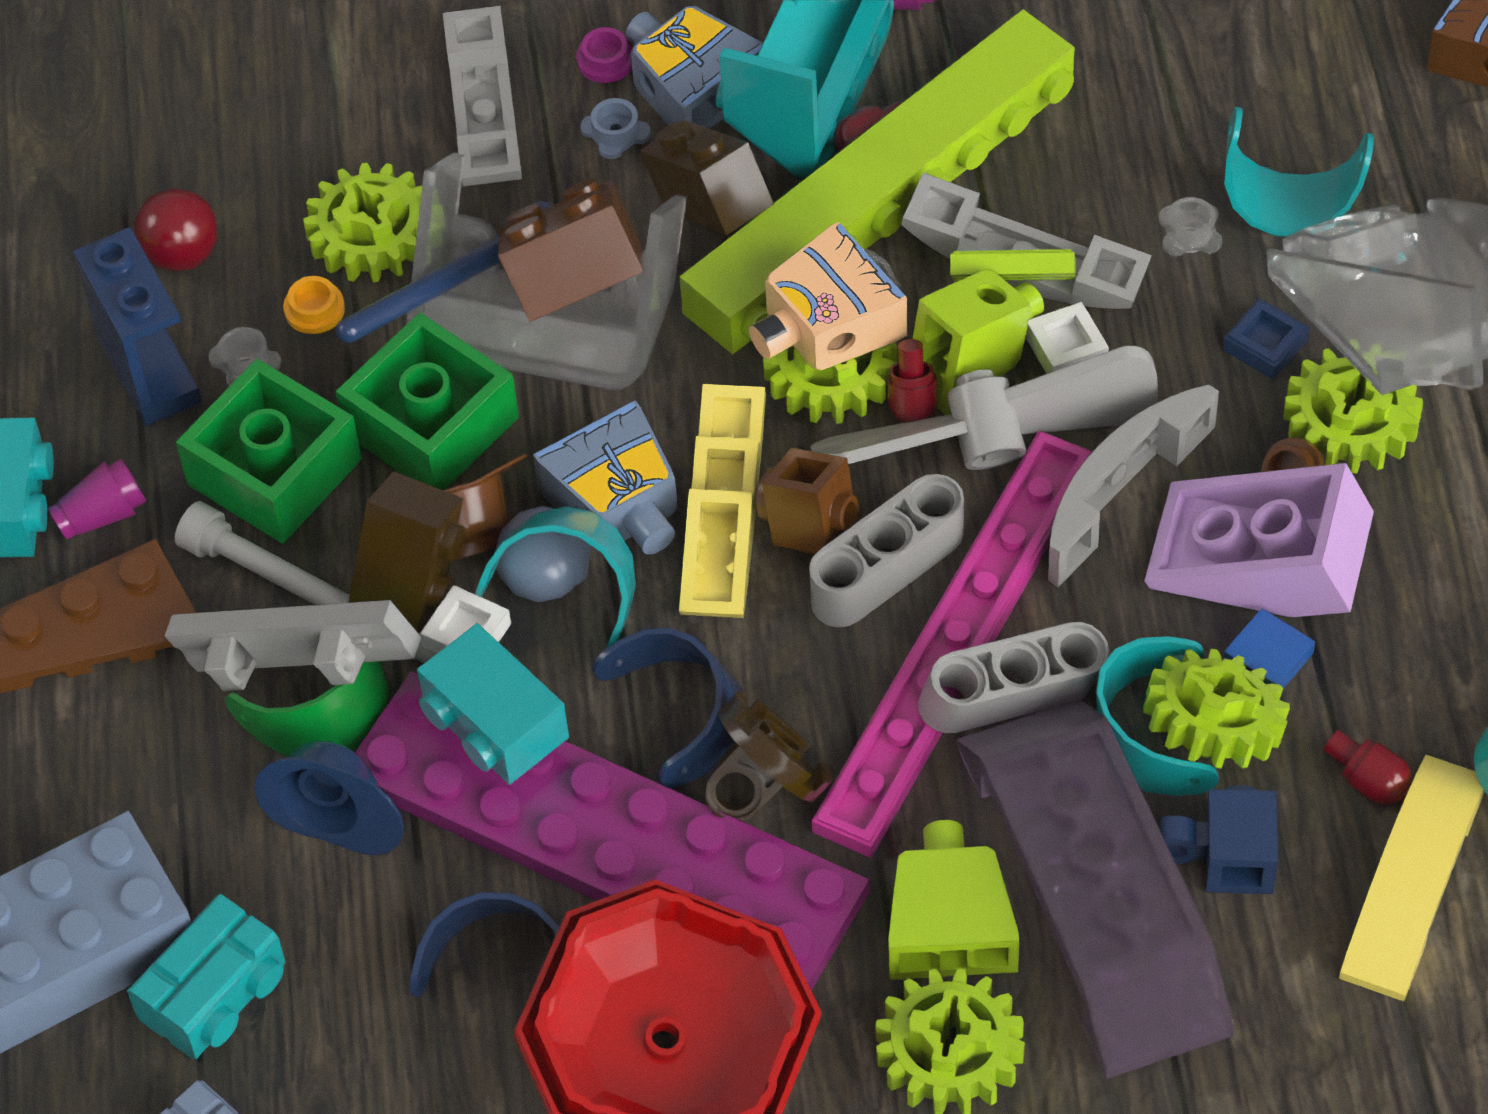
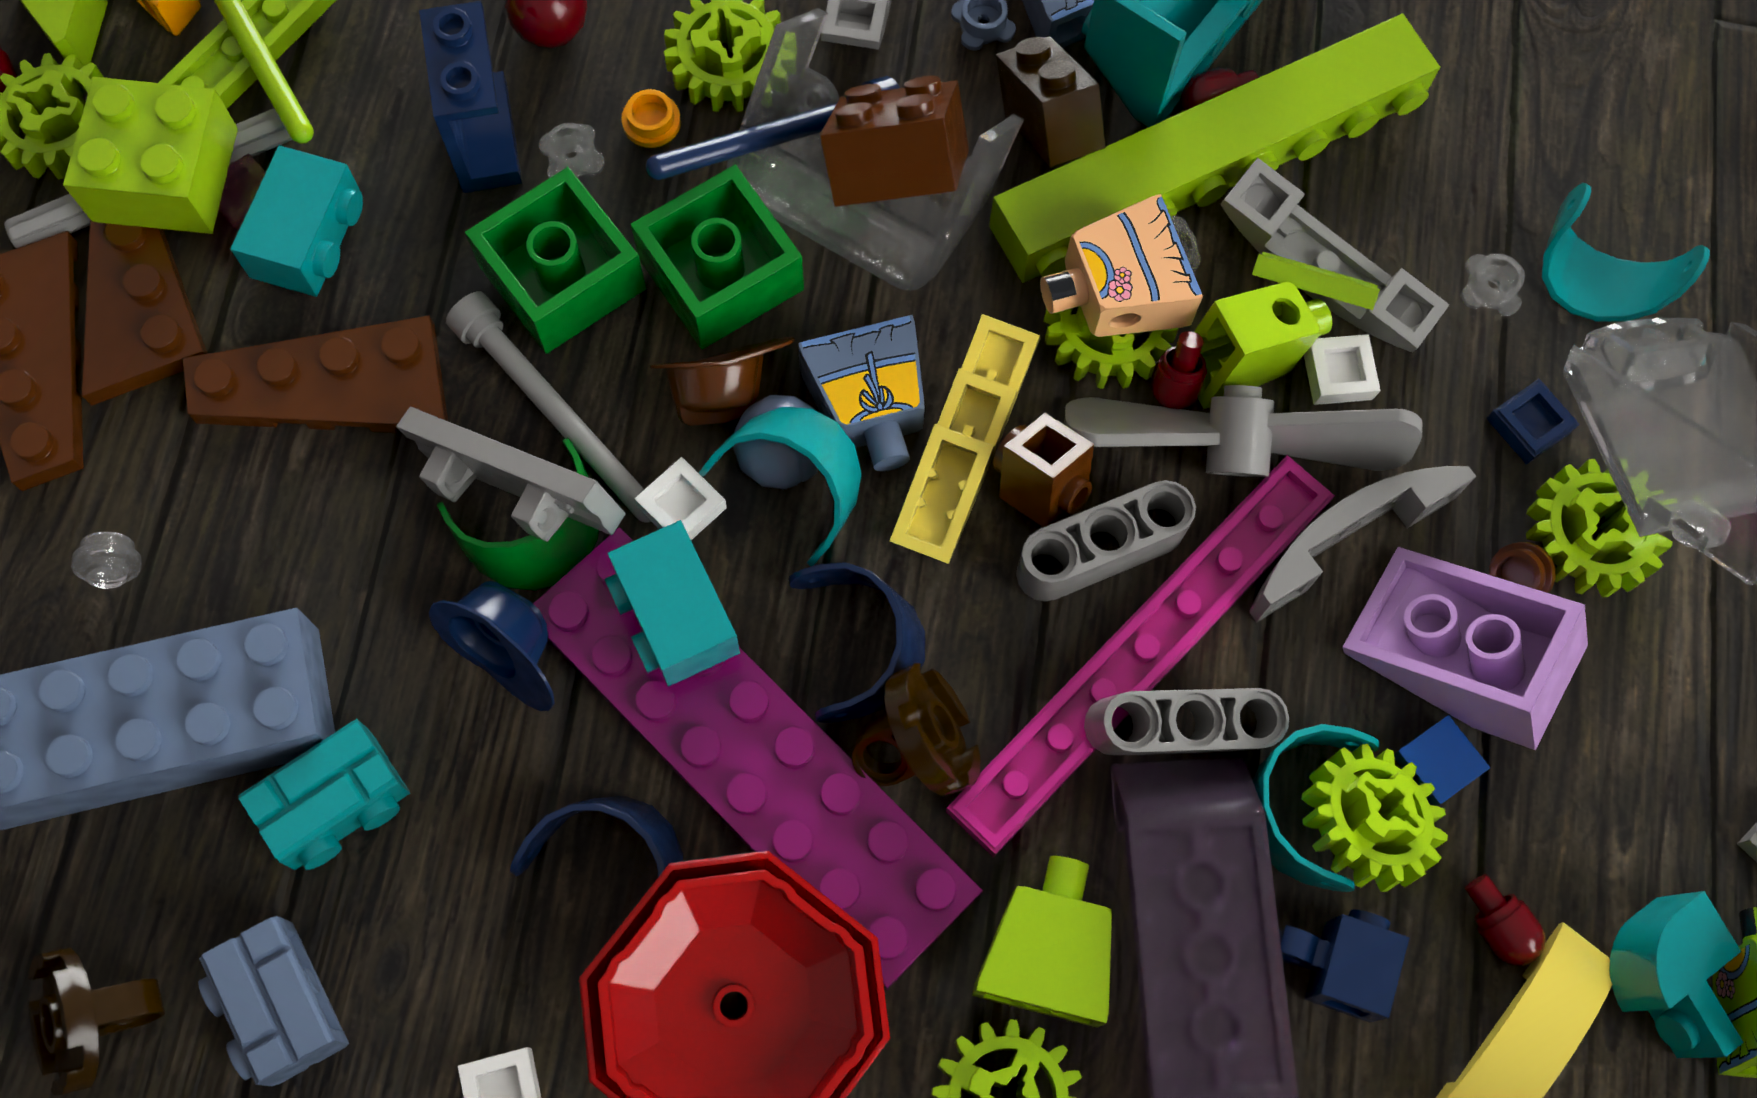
camera: 10 degrees right, 15 degrees up
magenta cone [48,458,147,540] -> none
dark brown brick [348,471,465,632] -> none

